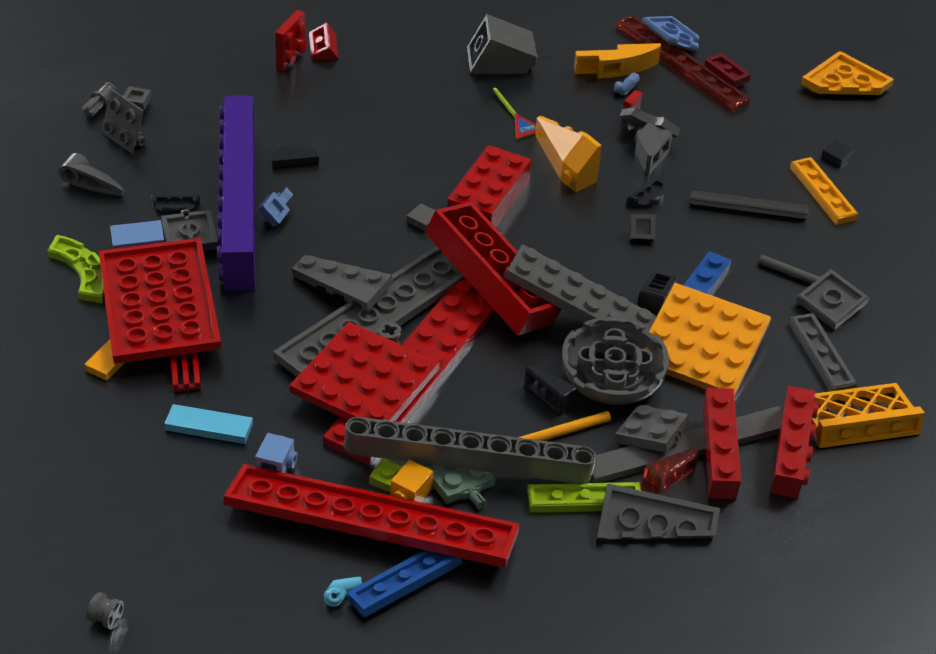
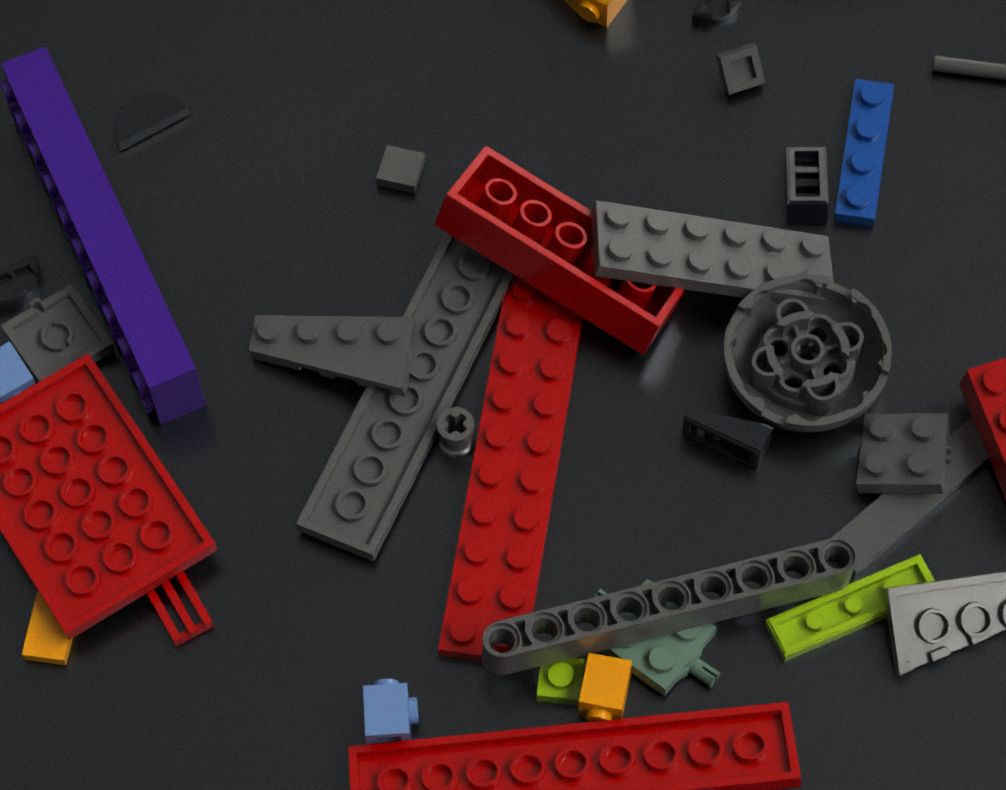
camera: 15 degrees left, 20 degrees up
medium azure tile [164,404,253,444] -> none
medium blue plate [257,187,293,227] -> none
red plate [289,322,439,422] -> none
red brick [447,145,531,227] -> none
light orange bar [518,411,611,441] -> none
clear red slope [642,447,699,495] -> none
light orange plate [645,283,771,396] -> none

